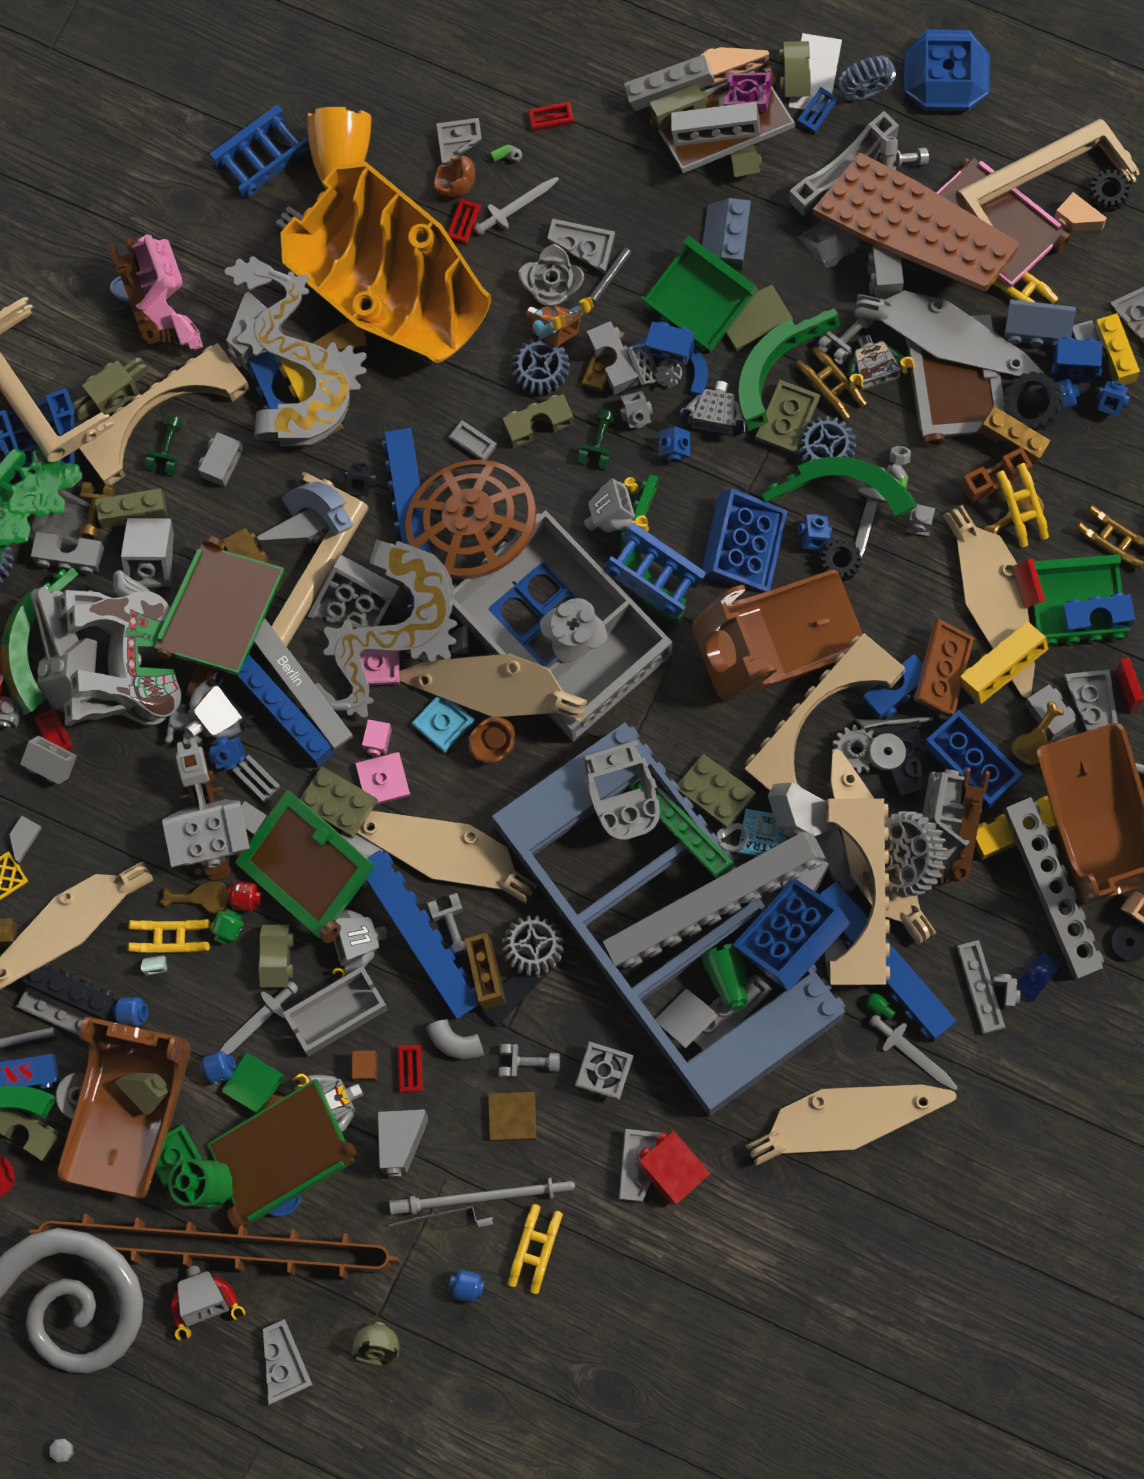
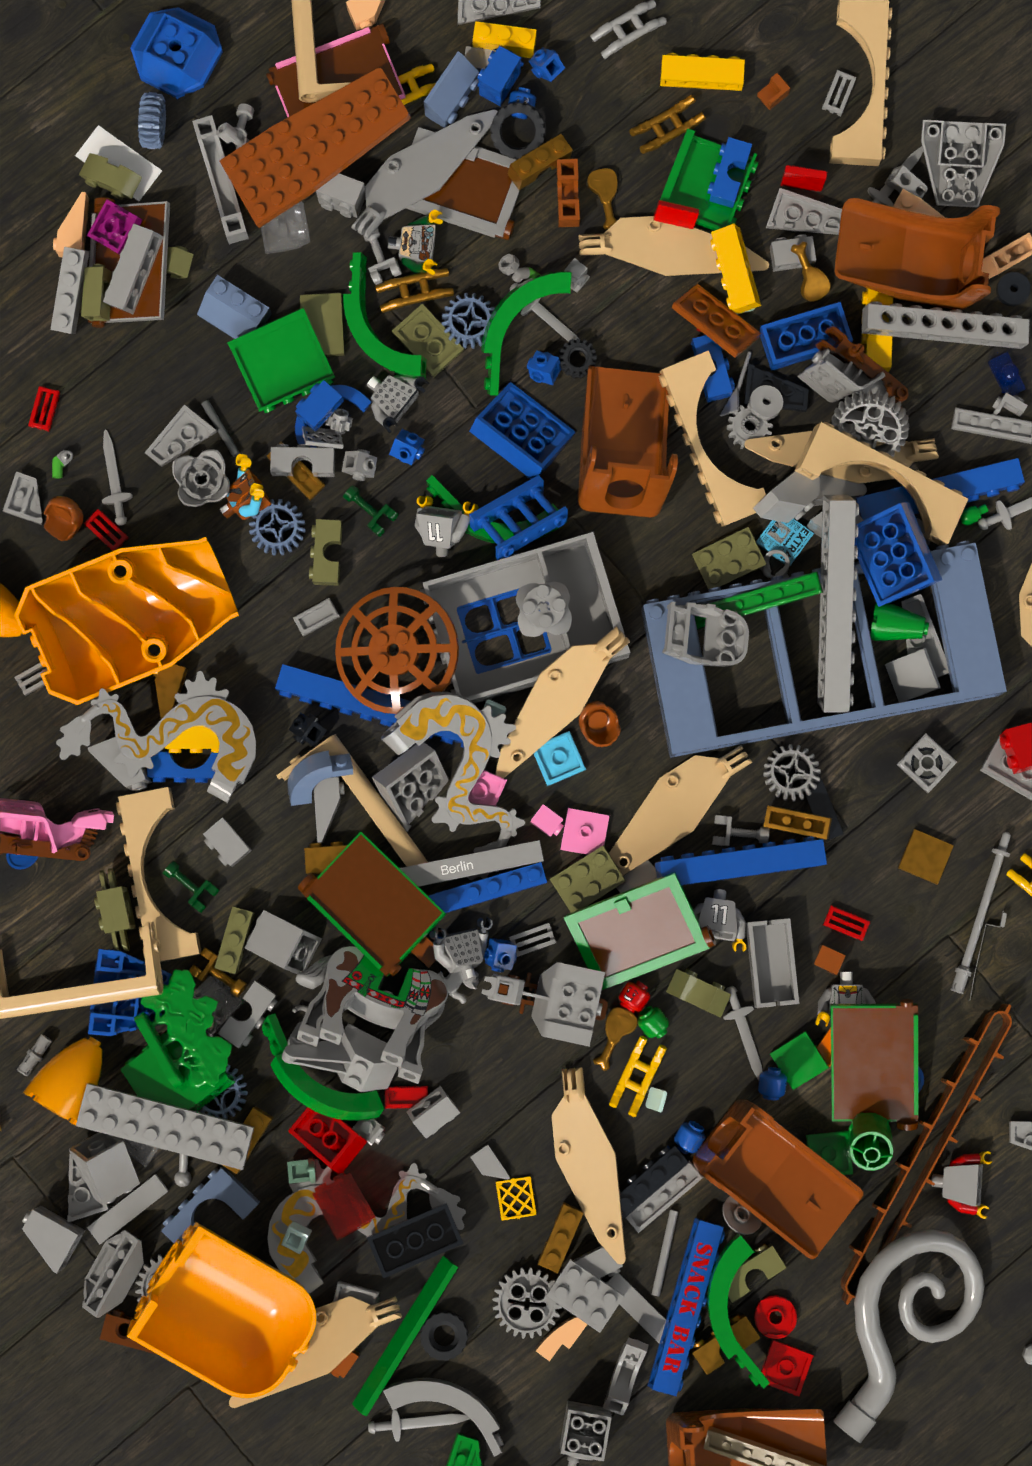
camera: 70 degrees left, 10 degrees up
olive slope [115,1073,171,1115] -> none
light grey brick [241,801,267,836] -> none
light grey slope [378,1110,428,1178] -> none
light grey cylinder [426,1019,484,1060] -> none
light grey bar [498,1044,560,1078] -> none
blue tile [797,87,838,134] -> none
yellow piece [996,463,1049,547] -> none

